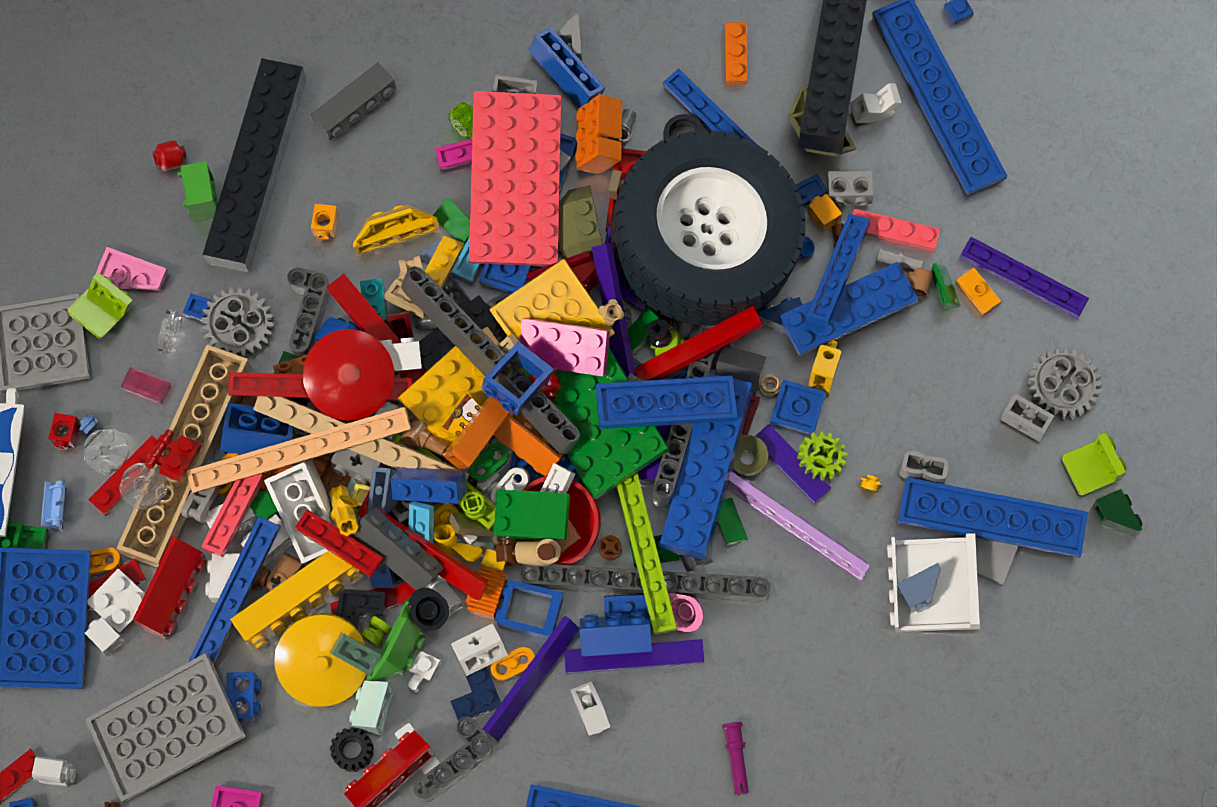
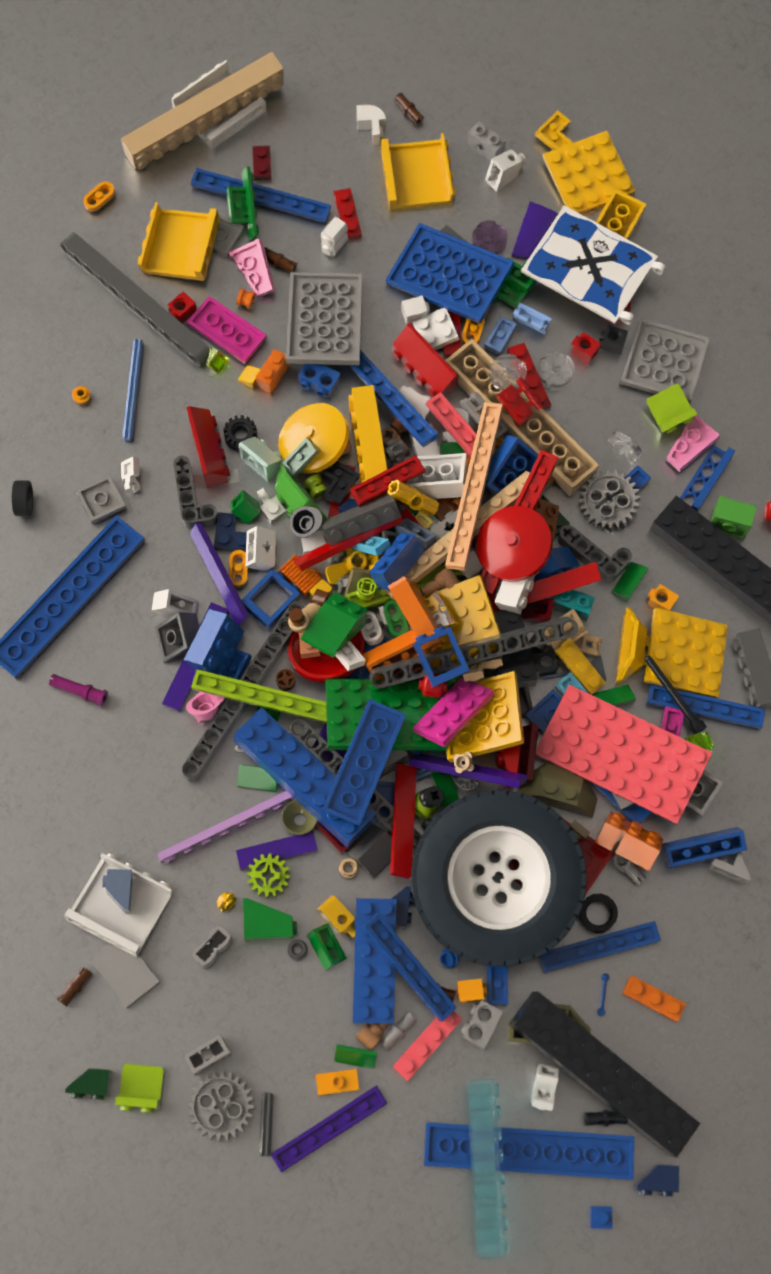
camera: 110 degrees right, 0 degrees up
medium blue plate [78,414,99,435] -> none
clear pink plate [120,367,172,405] -> none
blue plate [770,379,826,435] -> none
blue plate [898,477,1088,558] -> none
none -> reddish brown pin [57,966,93,1007]
none -> dark grey slope [155,612,200,663]
none -> green panel [231,490,260,524]
none -> yellow slope [237,365,260,389]
none -> green slope [243,898,297,942]
none -> orange brick [255,349,290,394]
none -> dark grey axle [259,1093,273,1156]
none -> dark grey plate [288,939,308,960]
none -> green slope [307,923,347,970]
none -> dark grey gear [384,439,407,463]
none -> clear light blue brick [466,1079,509,1259]
none -> medium blue plate [484,316,517,355]
none -> black pin [584,1110,627,1127]
none -> blue hinge [597,973,609,1016]
none -> black brick [599,325,628,354]
none -> green slope [611,562,649,602]
none -> yellow plate [644,608,728,698]
none -> black piece [644,655,707,735]
none -> blue plate [647,684,765,729]
none -> blue fence [680,445,735,512]

